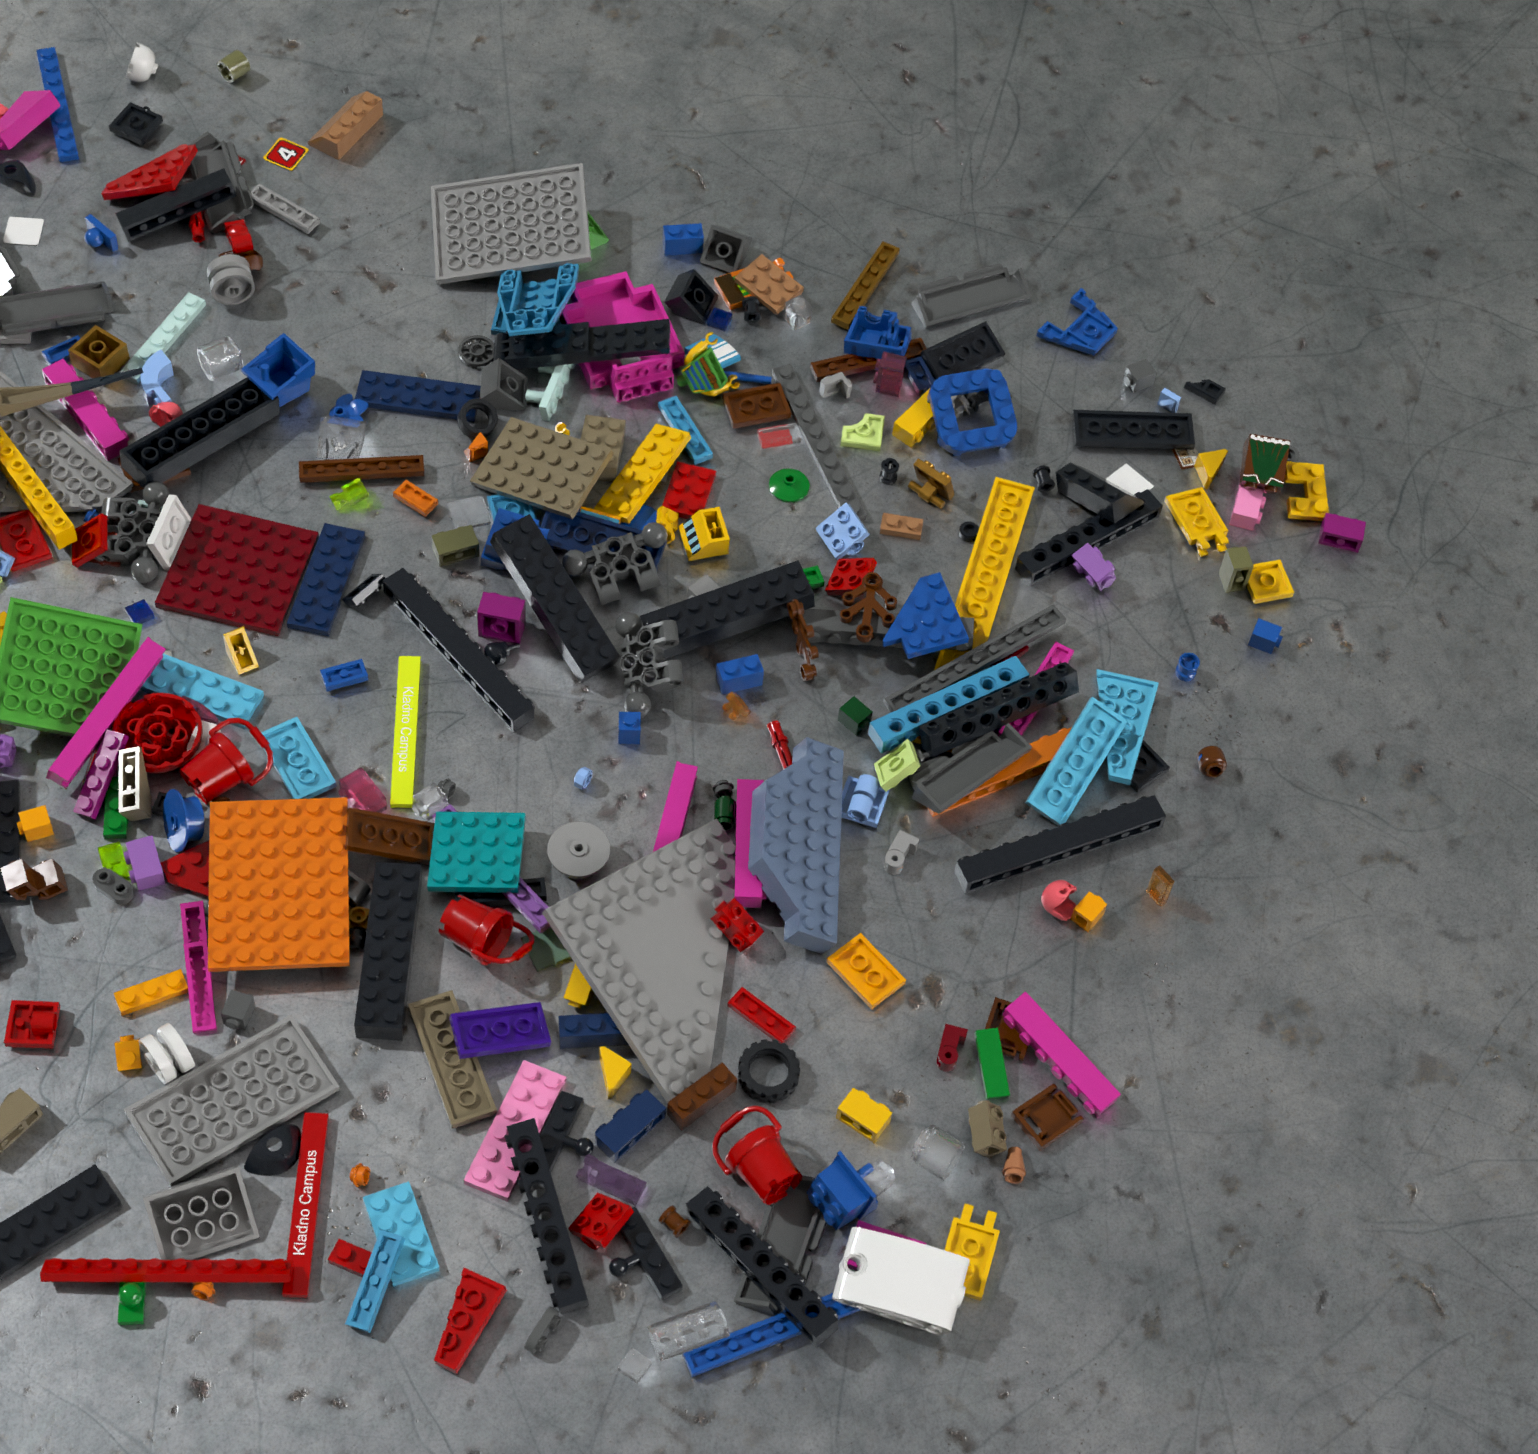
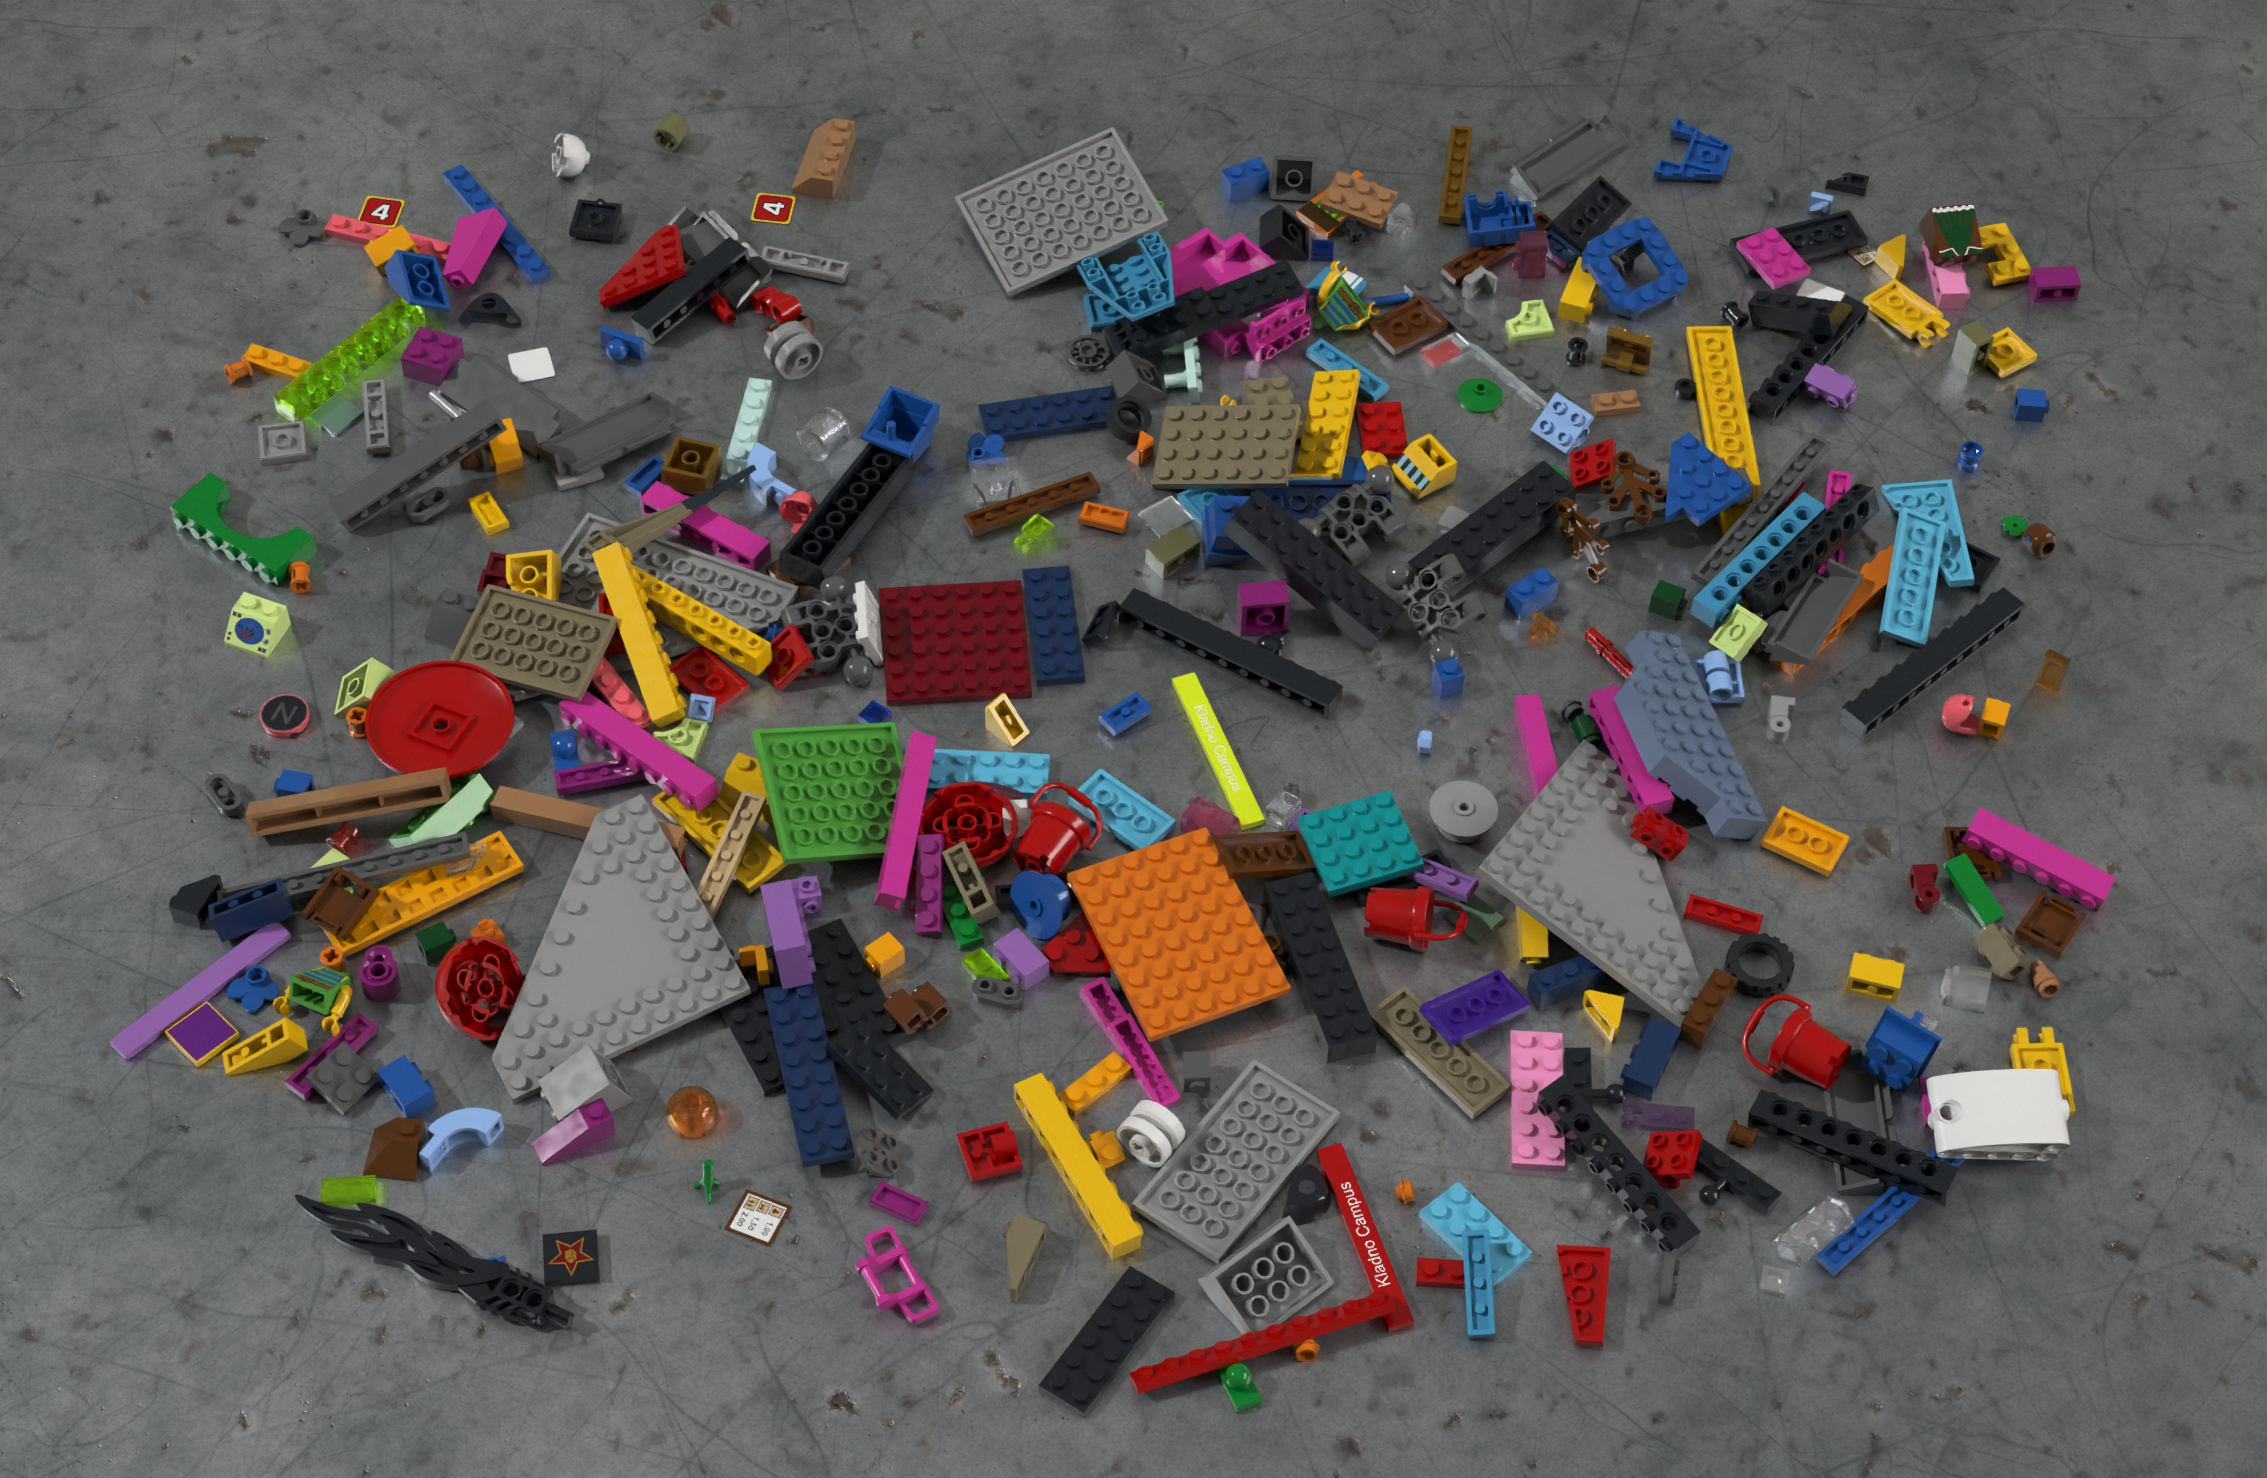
camera: 15 degrees left, 5 degrees down
none -> yellow brick [1014,1072,1143,1260]
none -> dark pink plate [1736,227,1811,290]
none -> green plant [2002,515,2028,537]

